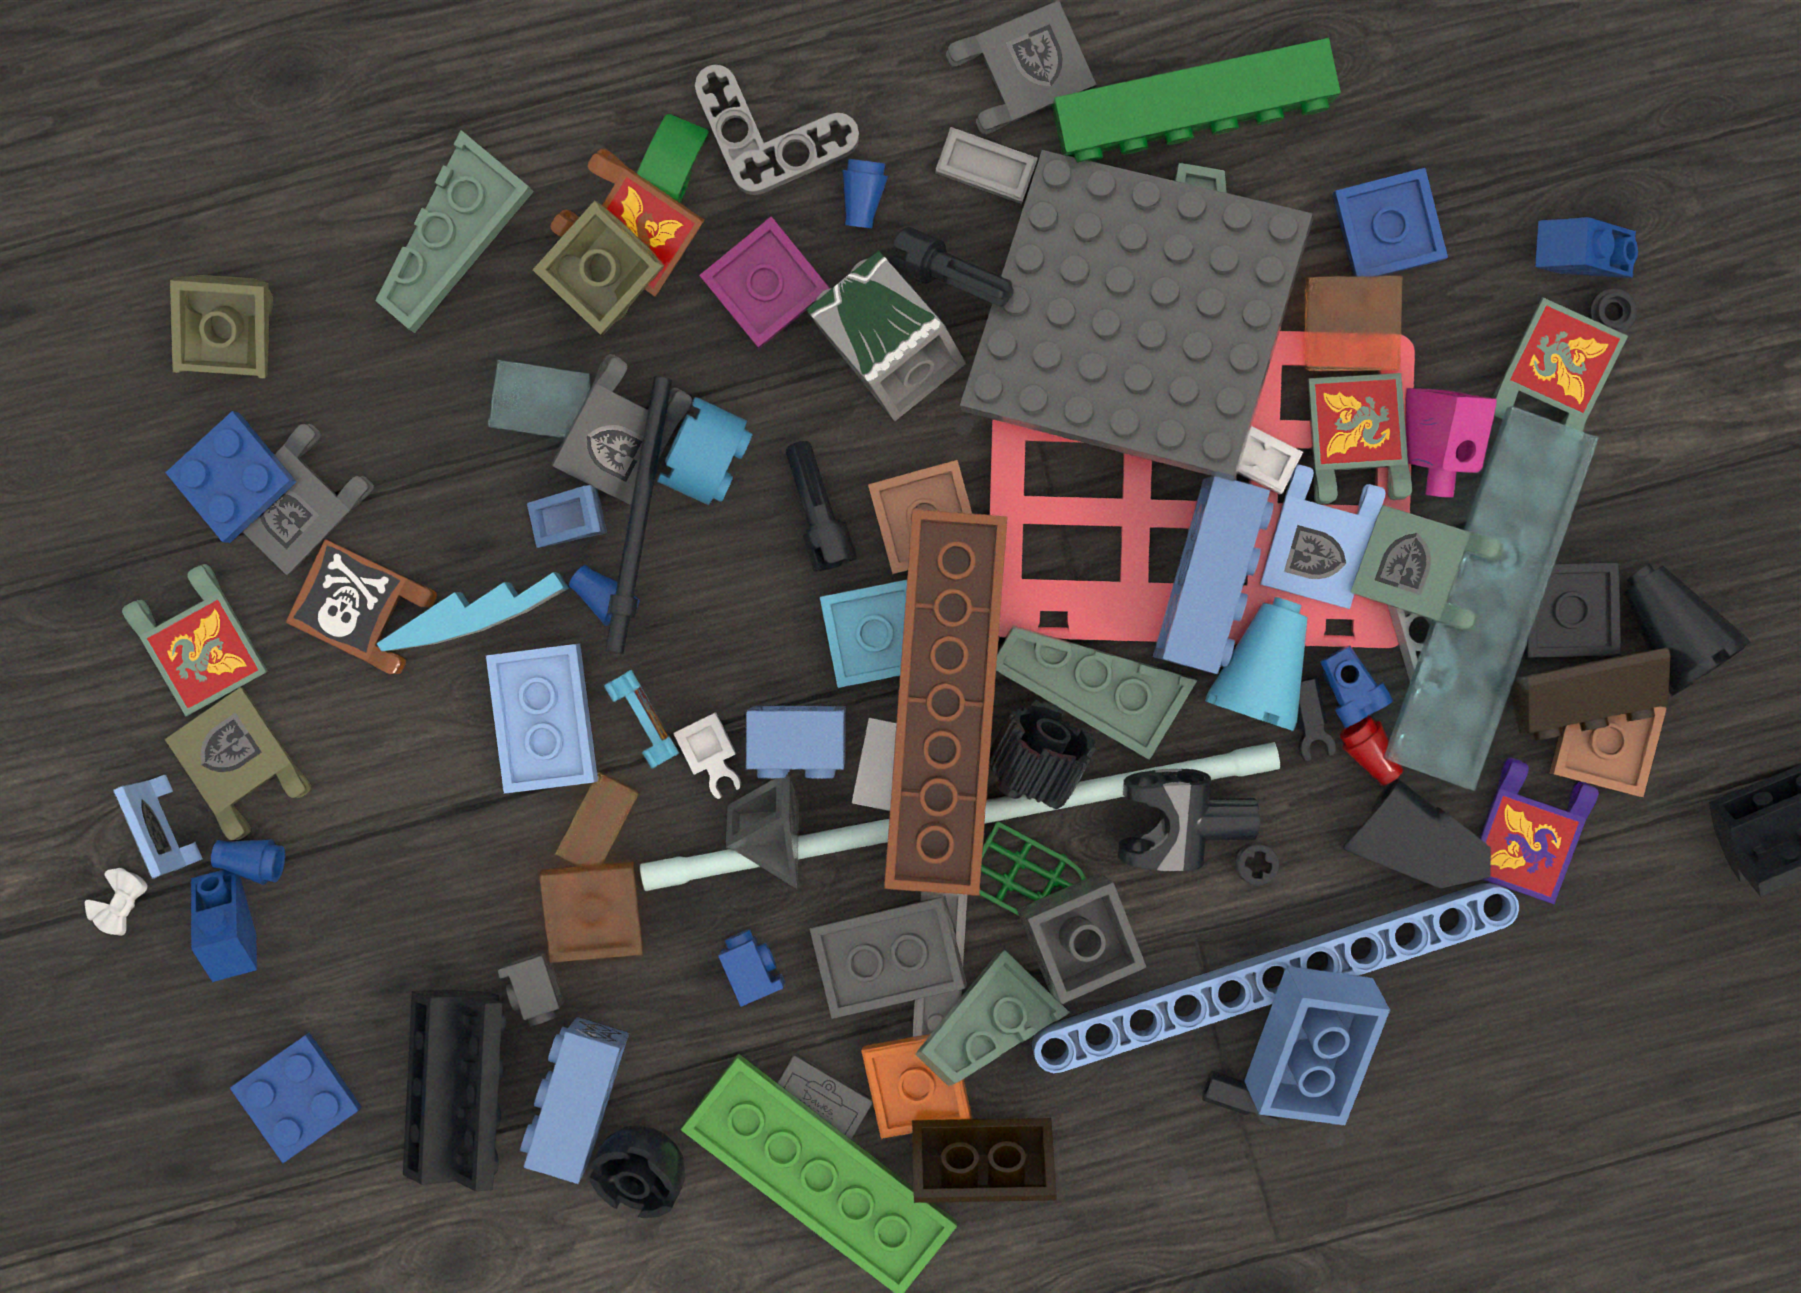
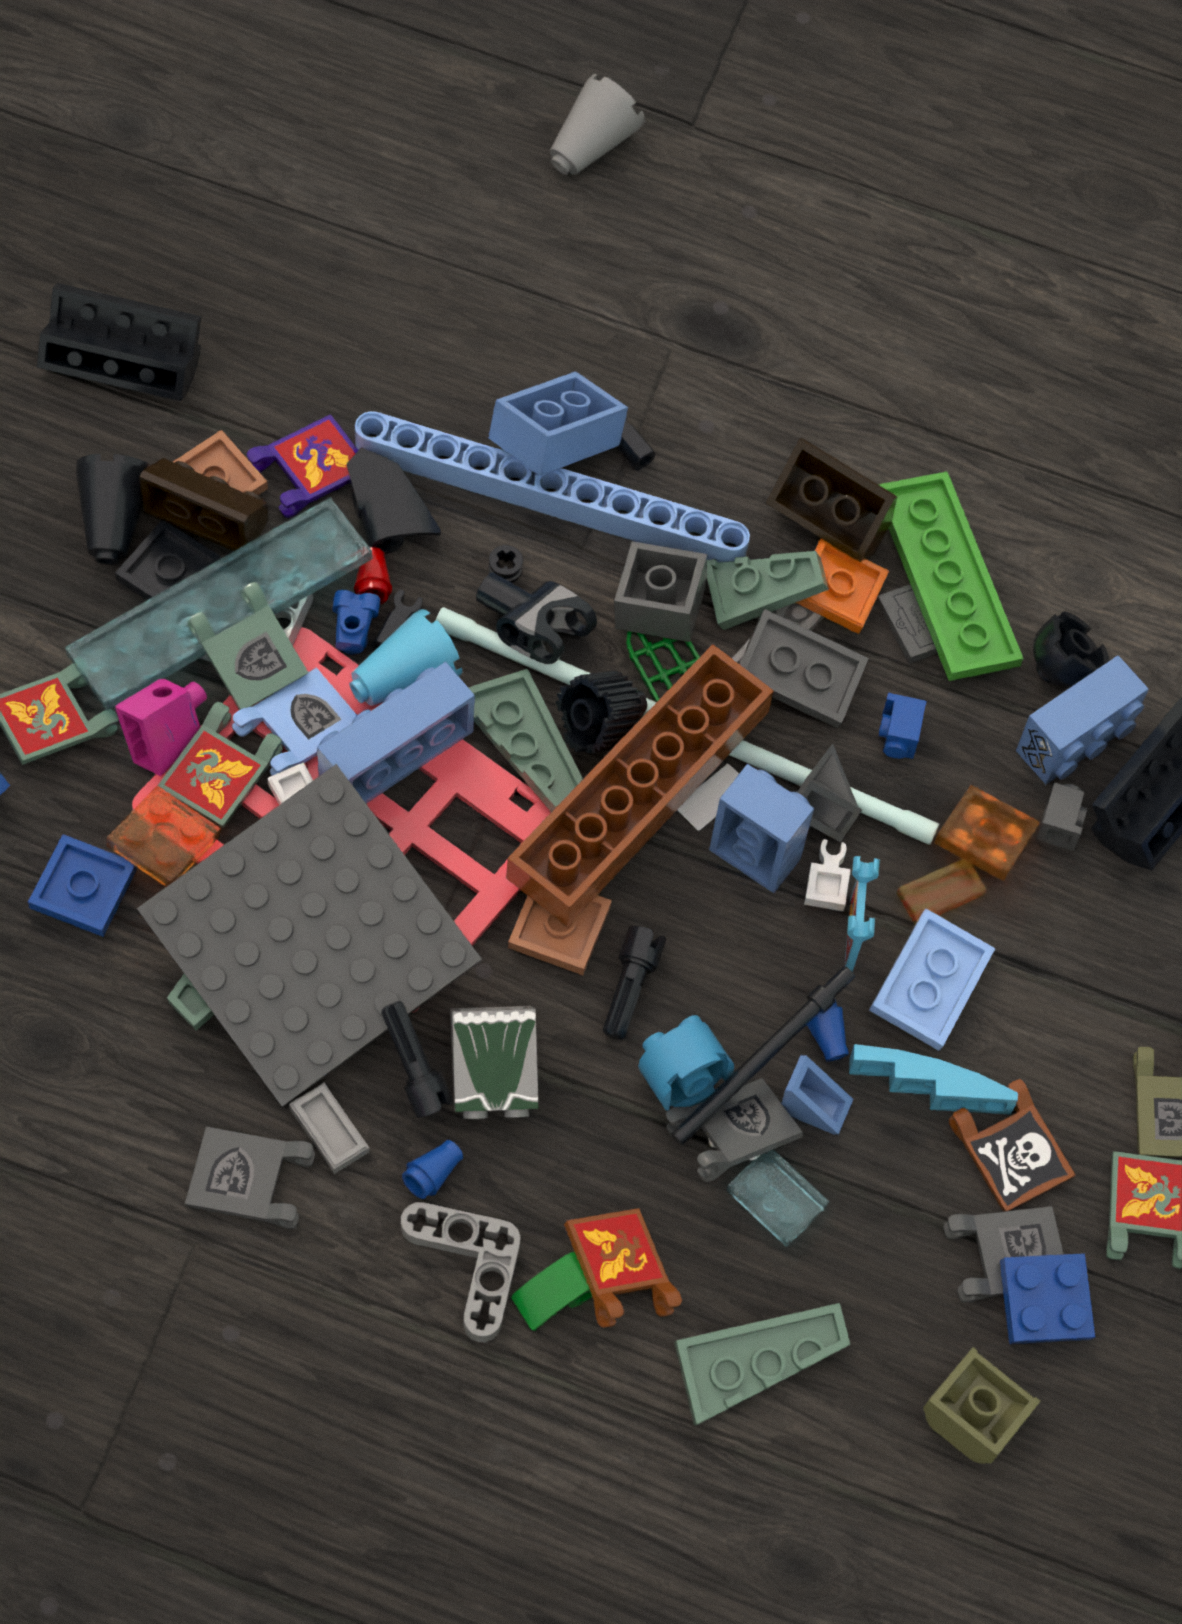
camera: 155 degrees left, 25 degrees down
olive slope [533,201,664,335] -> none
magenta plate [699,217,830,349] -> none
medium azure plate [820,580,907,688] -> none
green brick [1052,38,1341,163] -> none

